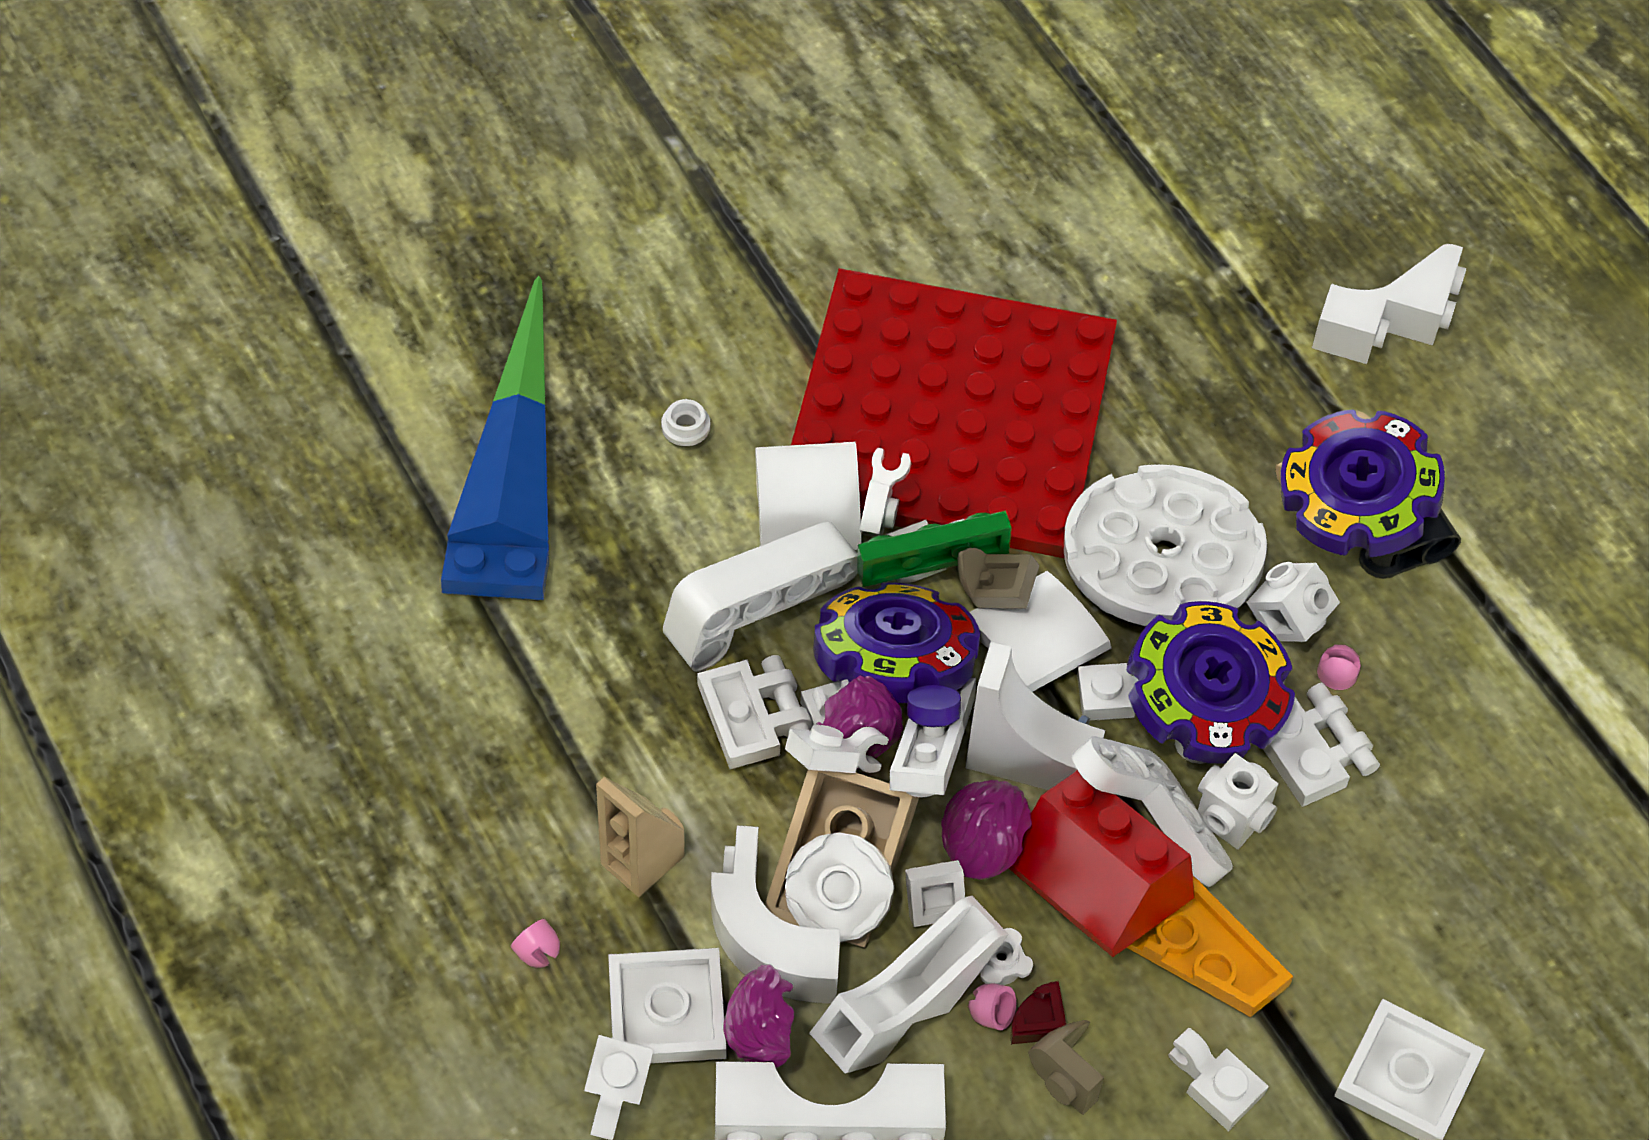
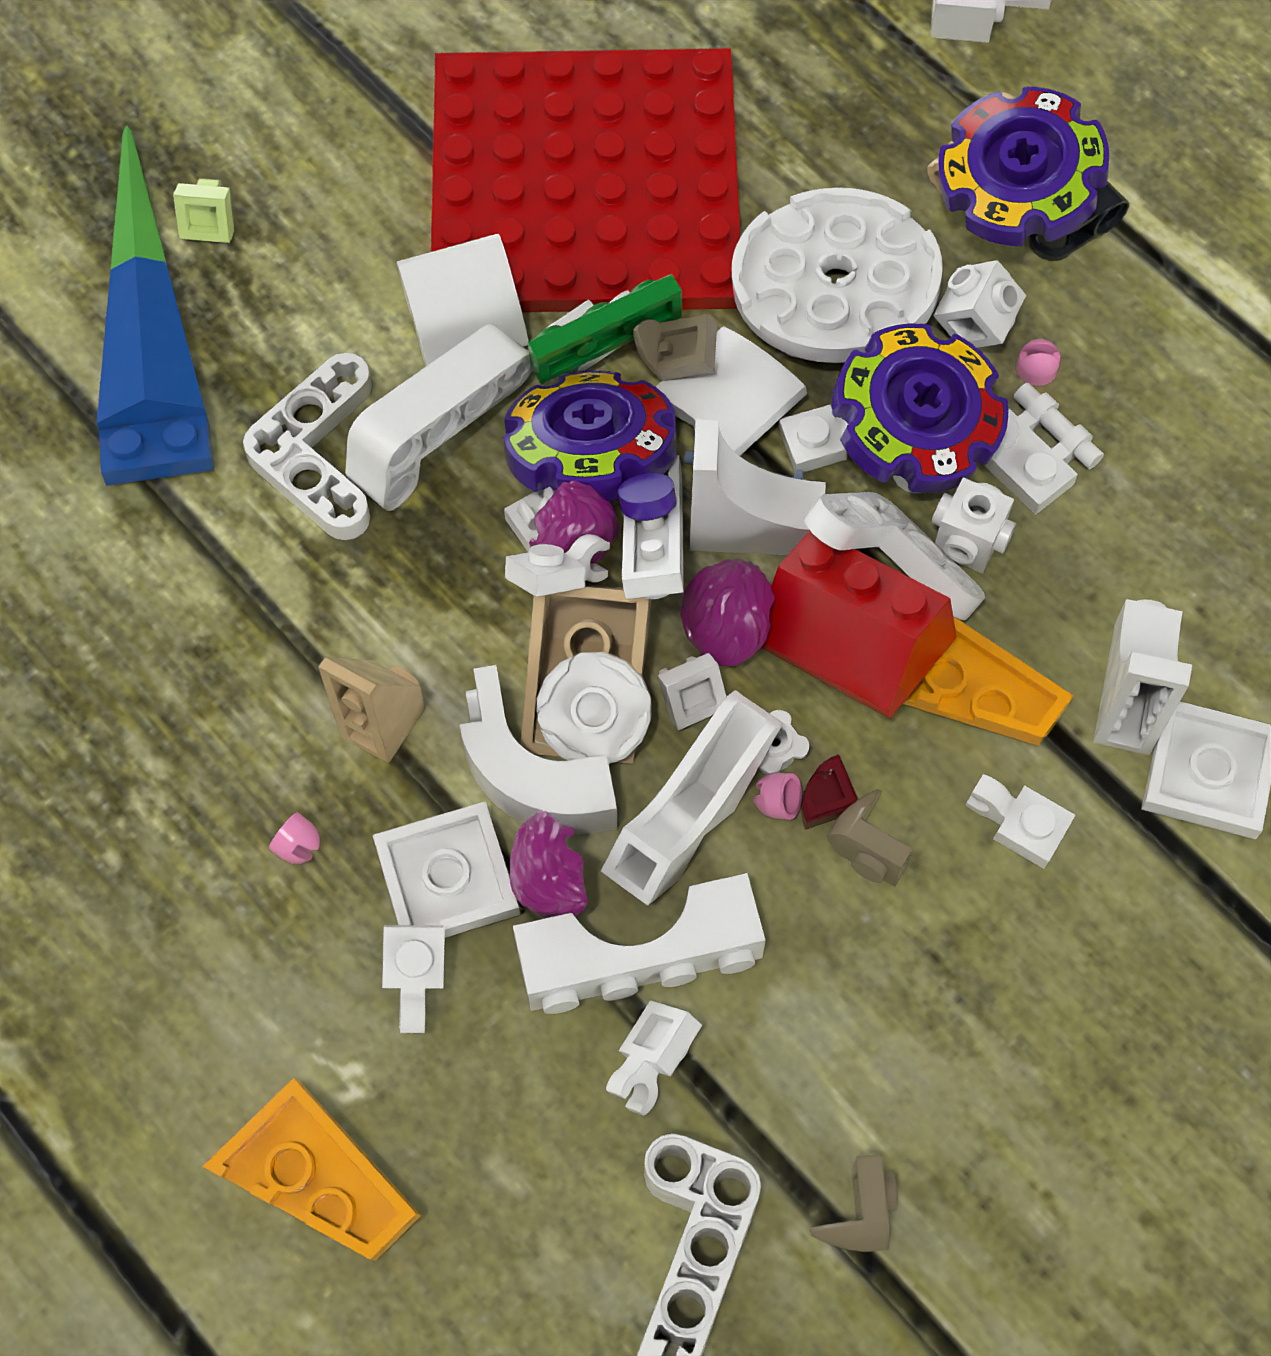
camera: 10 degrees left, 10 degrees up
white plate [661,399,710,446] -> none
white plate [697,655,813,769] -> none
white plate [859,448,911,537] -> none
none -> yellowish green tile [173,178,234,243]
none -> white beam [243,353,372,540]
none -> white arch [1093,599,1192,755]

